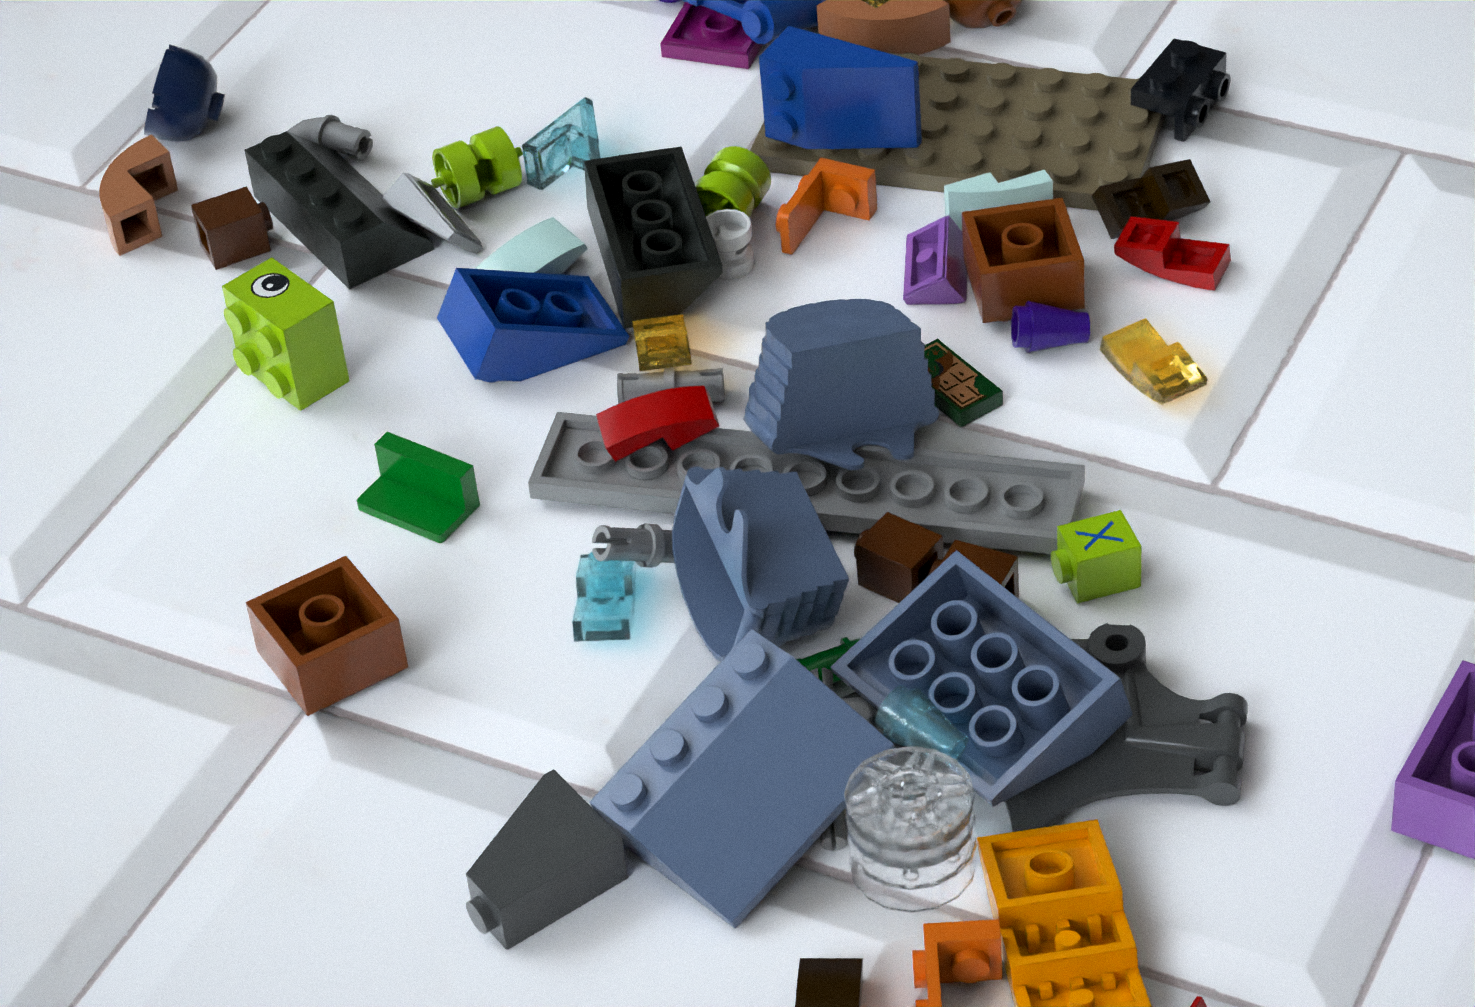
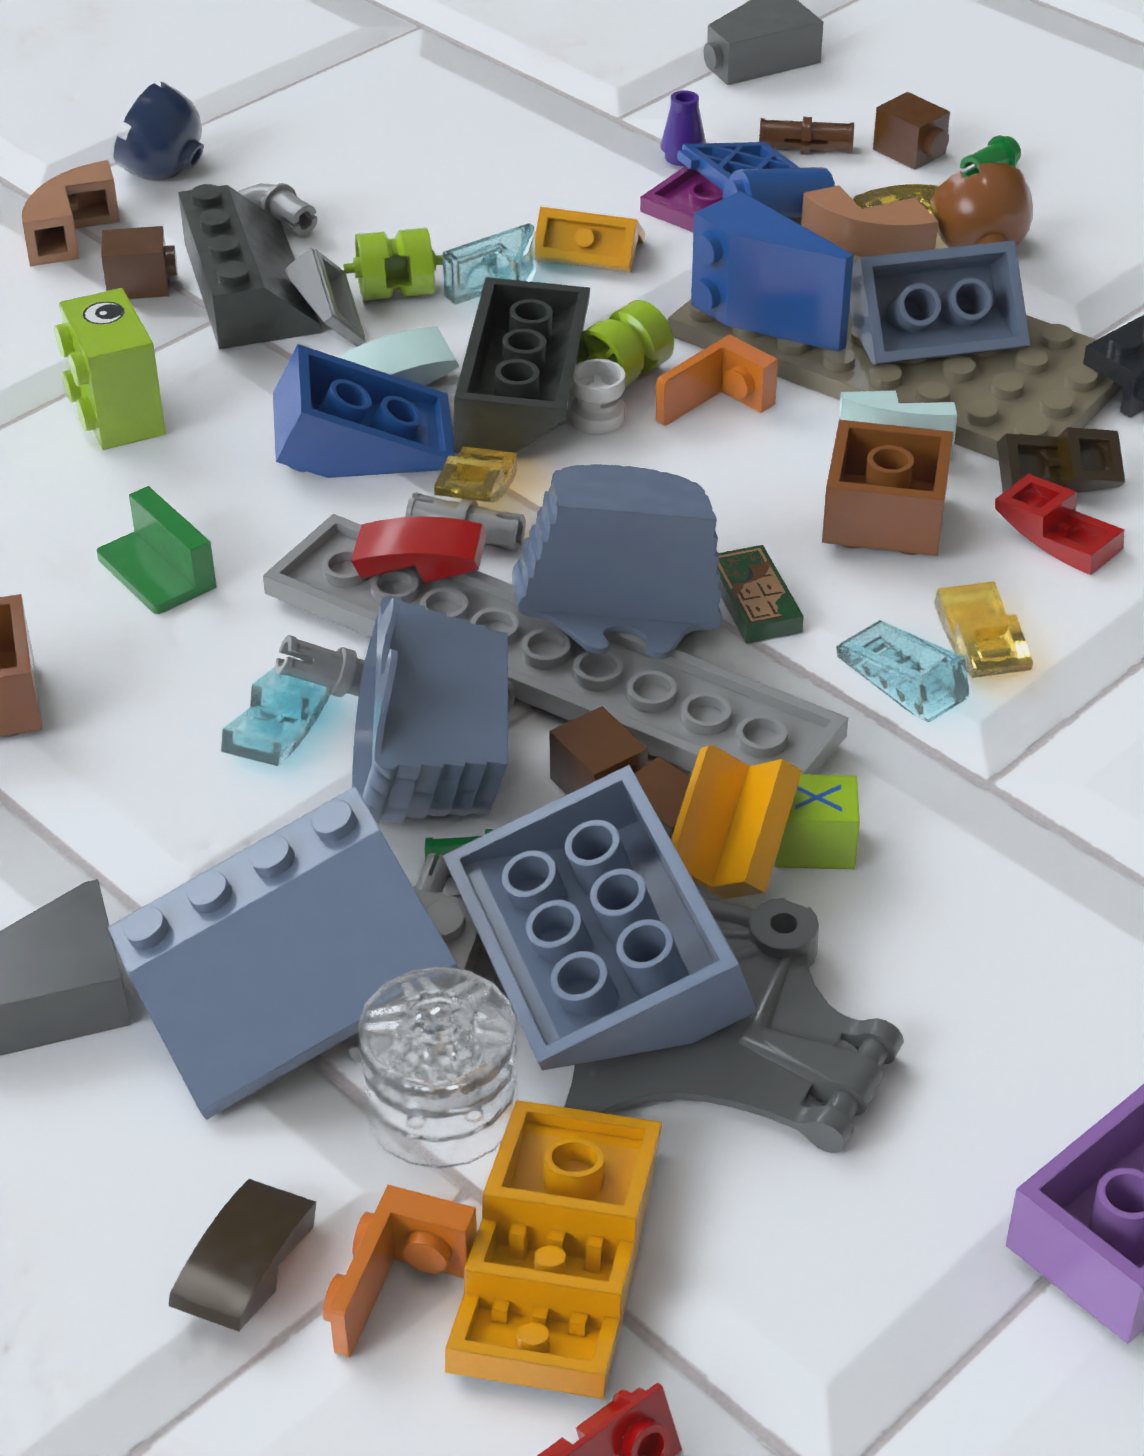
camera: 15 degrees right, 0 degrees up
clear light blue cone [875,685,969,767] -> none
medium lavender slope [903,215,967,305] -> none
dark purple cone [1011,301,1090,353] -> none
none -> light orange panel [531,206,646,273]
none -> light orange panel [671,745,802,899]
none -> clear light blue slope [836,620,969,722]
none -> sand blue slope [850,240,1031,365]

